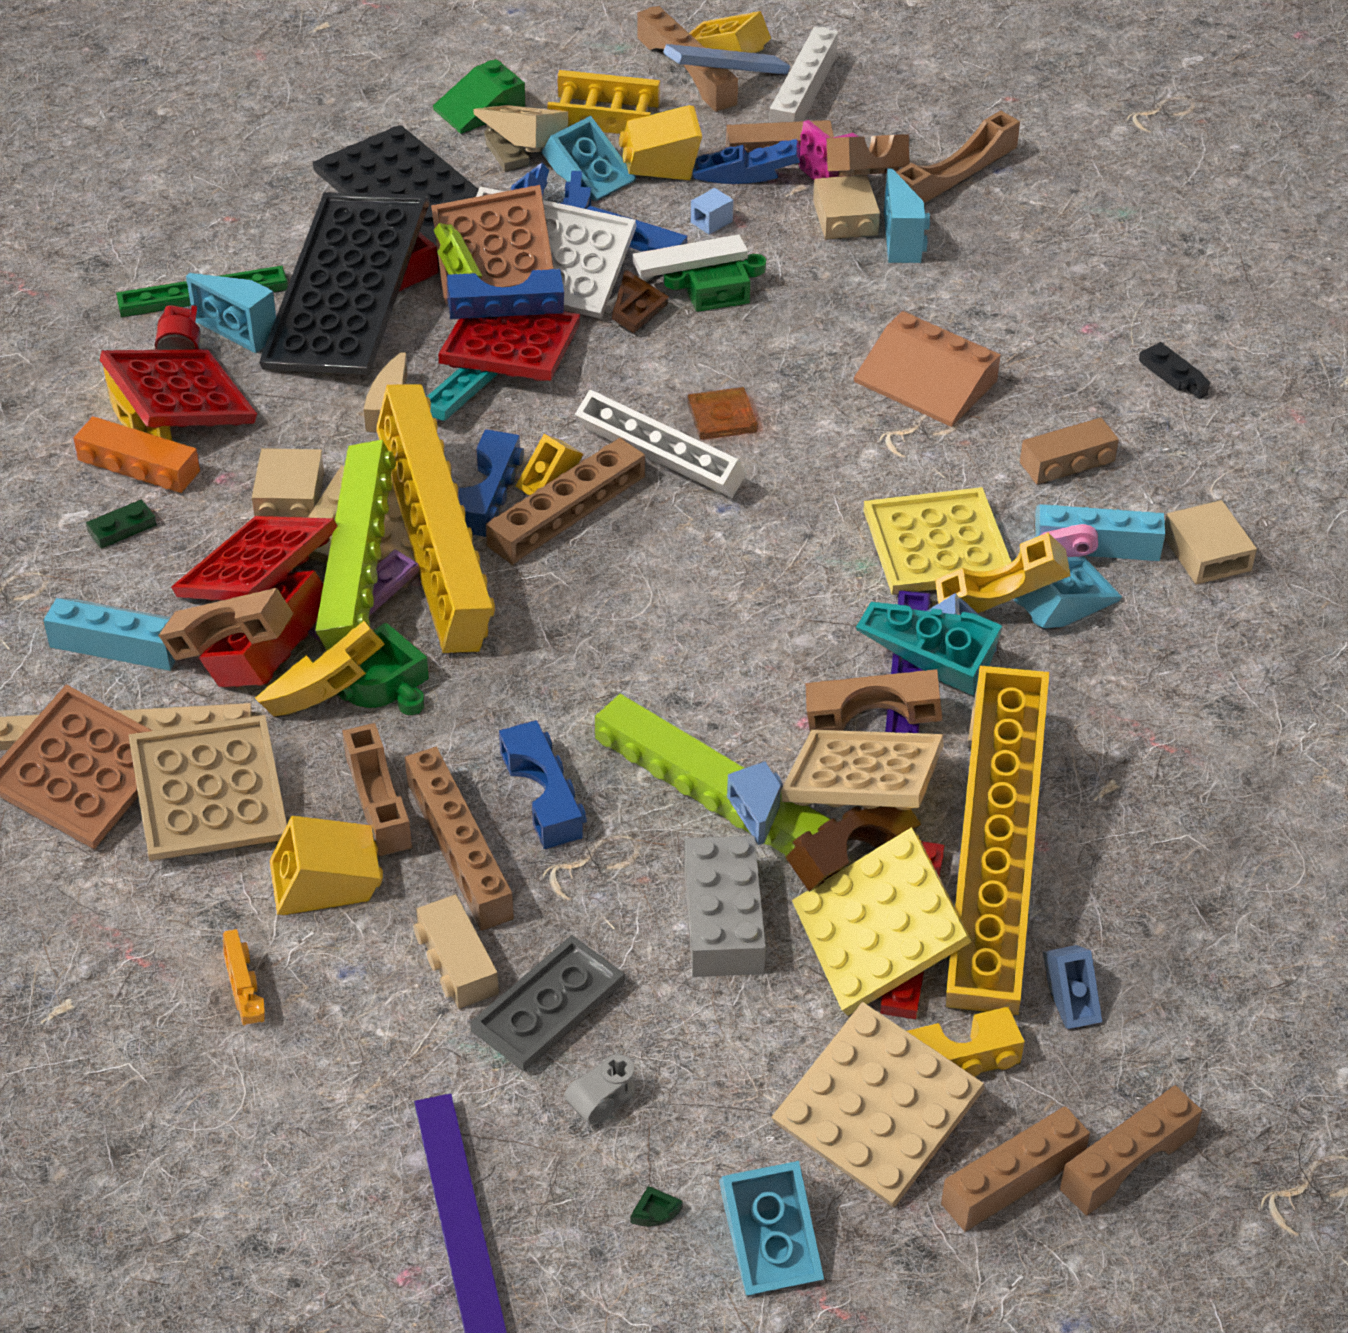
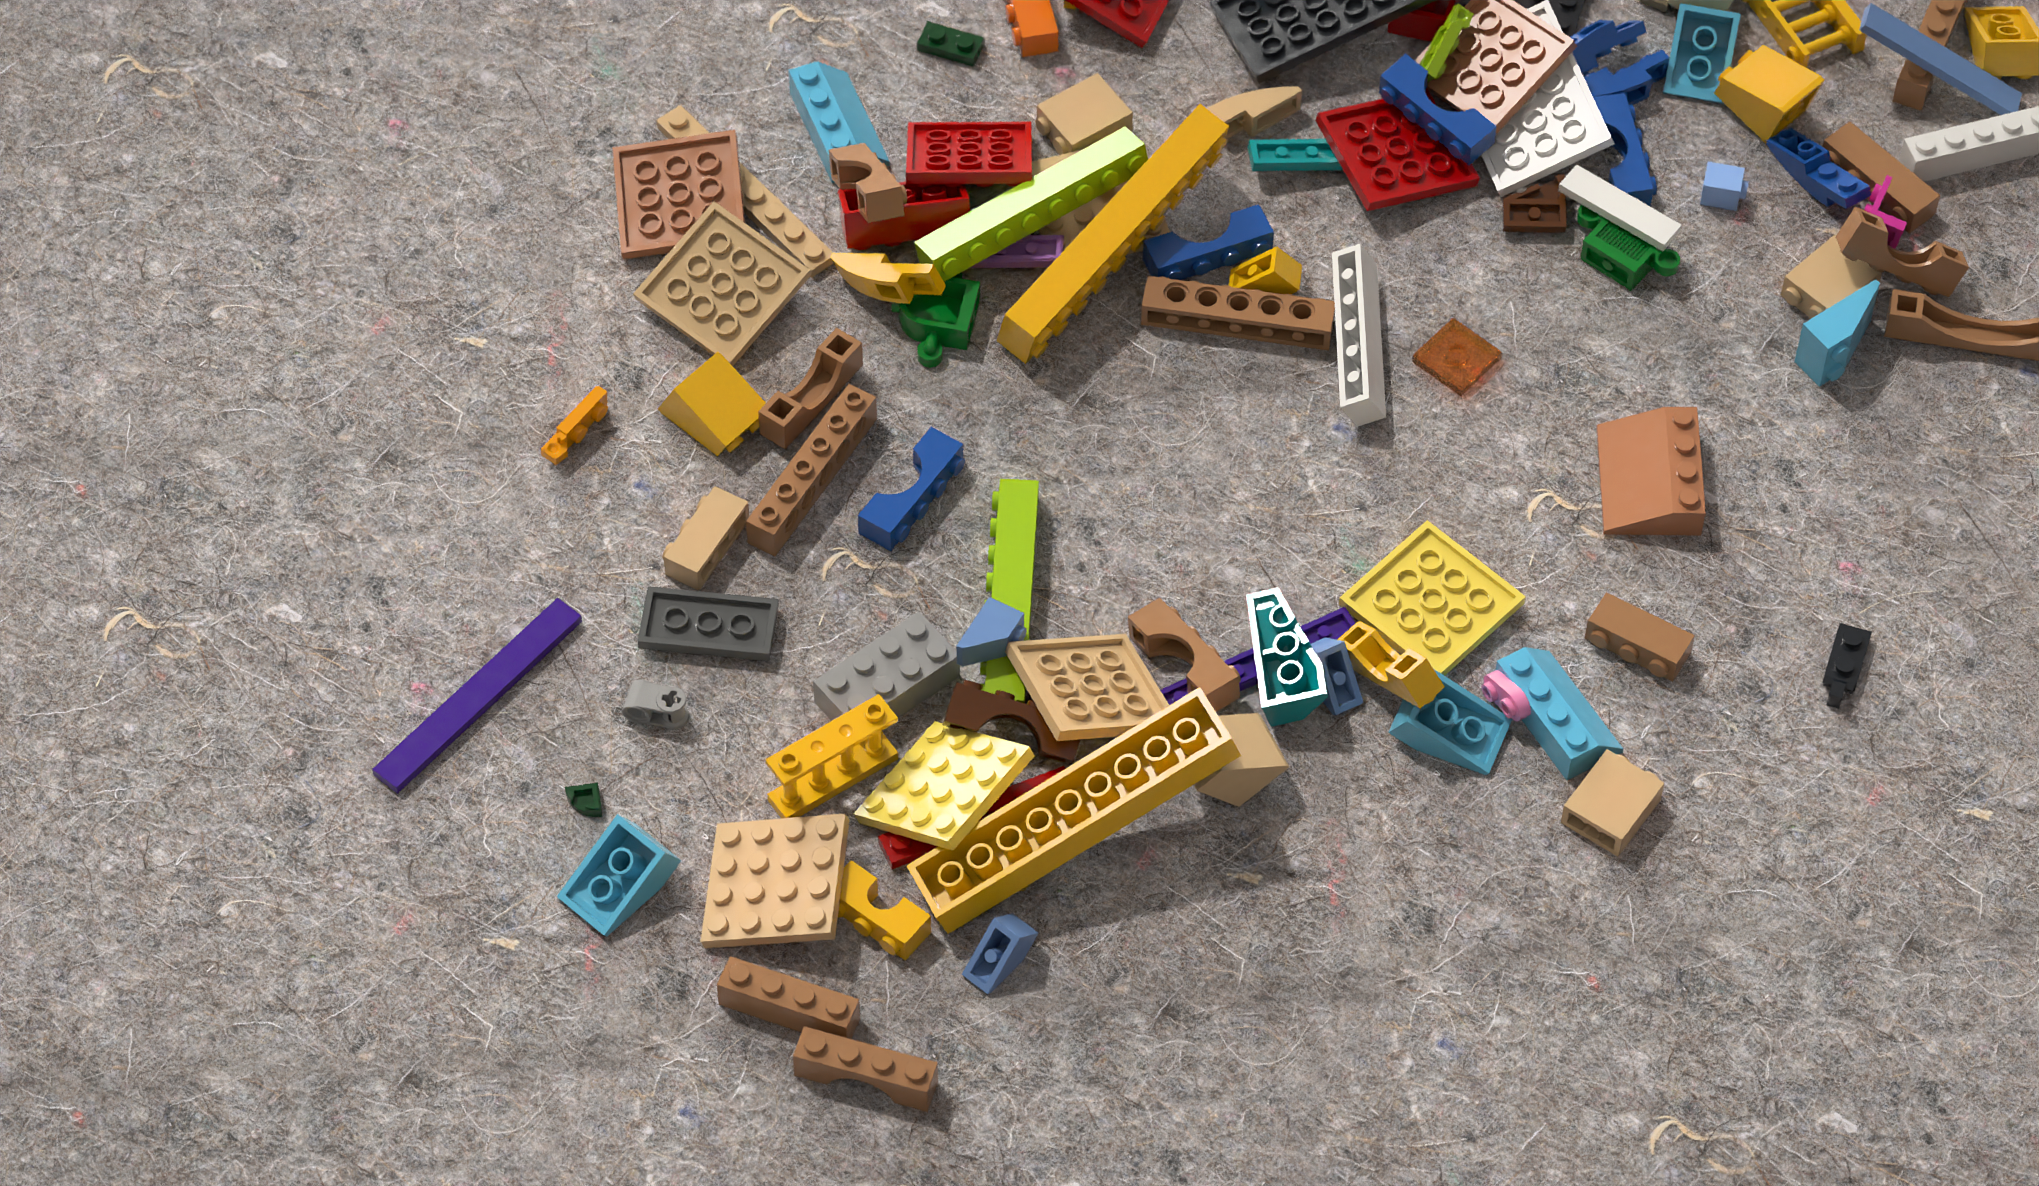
camera: 55 degrees right, 10 degrees up
none -> yellow fence [765,694,898,819]

